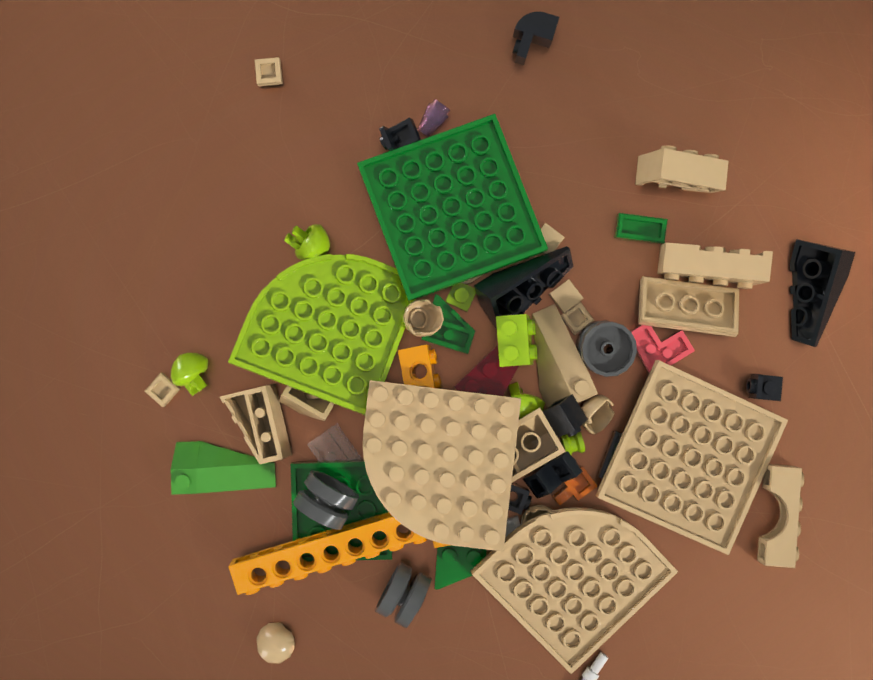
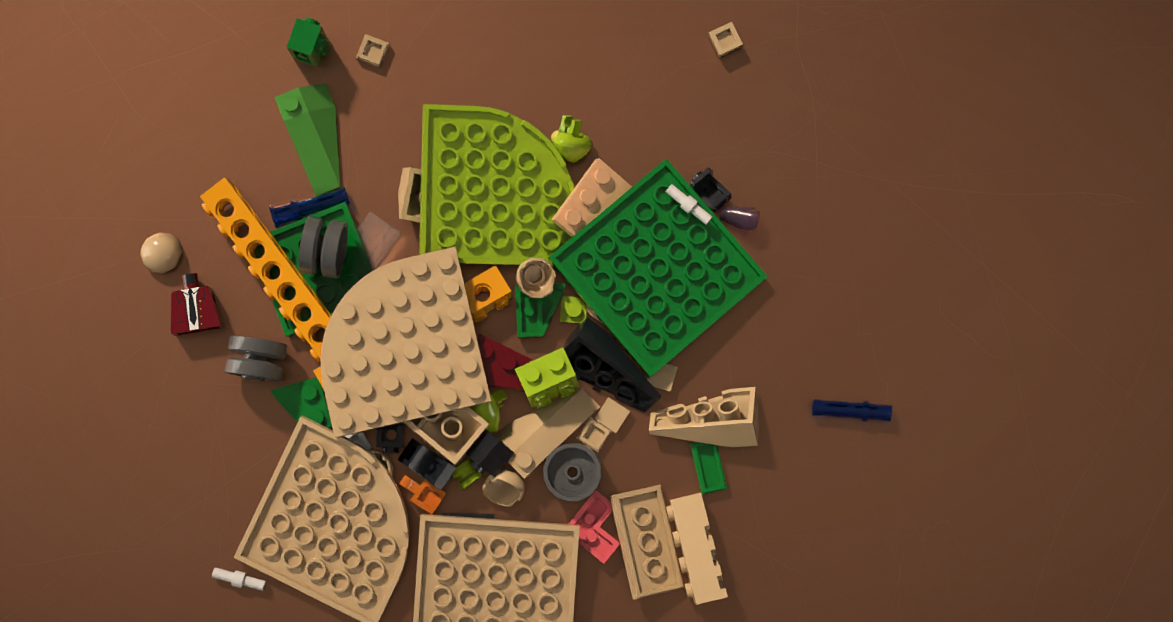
camera: 70 degrees right, 5 degrees down
lime piece [171,353,208,396] -> none
tan wedge [219,384,292,464] -> none
black brick [513,12,560,65] -> none
tan wedge [635,145,729,193] -> none
none -> dark red torso [170,273,225,336]
none -> clear blue pin [269,187,350,228]
none -> green brick [286,17,330,67]
none -> light nougat wing [552,158,632,236]
none -> tan wedge [649,387,759,447]
none -> white bar [665,184,712,224]
none -> clear blue pin [812,399,892,422]

